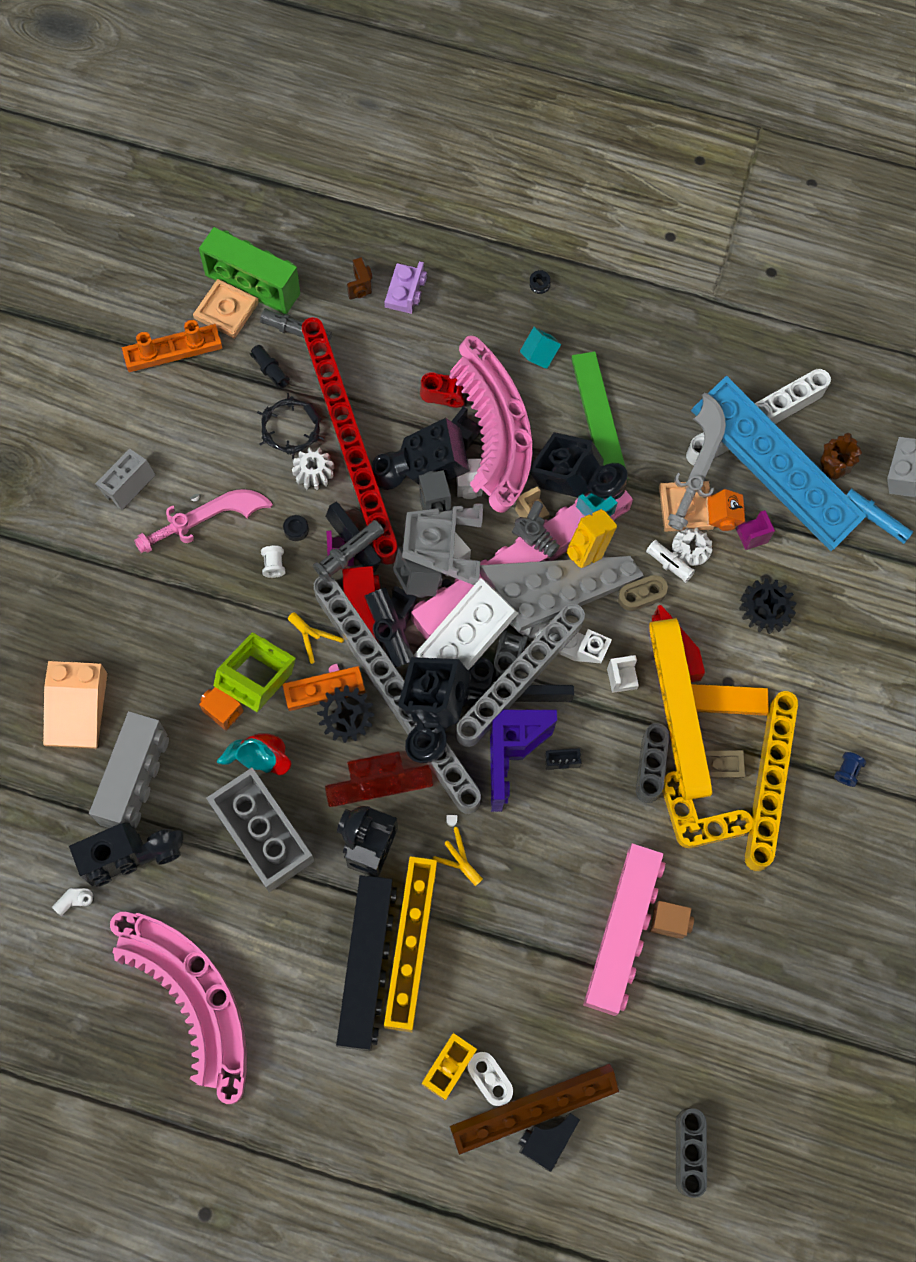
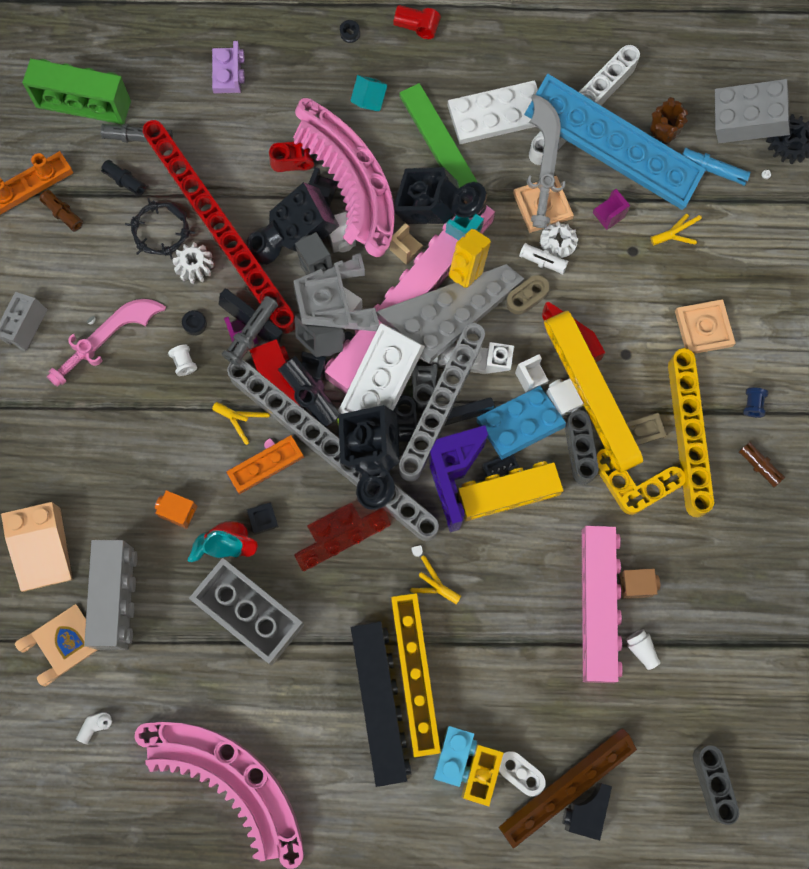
camera: 15 degrees left, 5 degrees up
black brick [69,823,184,887] -> none
light nougat tile [193,279,259,339] -> none
lime window [213,632,296,713] -> none
black gear [317,685,375,743] -> none
black brick [337,806,398,877] -> none
reddish brown bracket [347,257,373,300] -> none
dark grey piece [512,501,560,557] -> none
light orange tile [691,684,768,716] -> none
orange brick [708,489,745,531] -> none
black gear [739,578,797,634] -> none
none -> light nougat flag [15,604,98,687]
none -> reddish brown pin [39,190,83,232]
none -> black plate [247,502,279,535]
none -> red piece [393,5,441,40]
none -> medium azure brick [433,726,477,787]
none -> white plate [447,80,538,144]
none -> yellow brick [457,461,563,522]
none -> dark azure plate [477,386,566,460]
none -> white brick [546,379,584,418]
none -> white cone [626,629,661,670]
none -> yellow plant [650,214,702,246]
none -> light nougat plate [675,299,736,354]
none -> reddish brown pin [738,442,785,488]

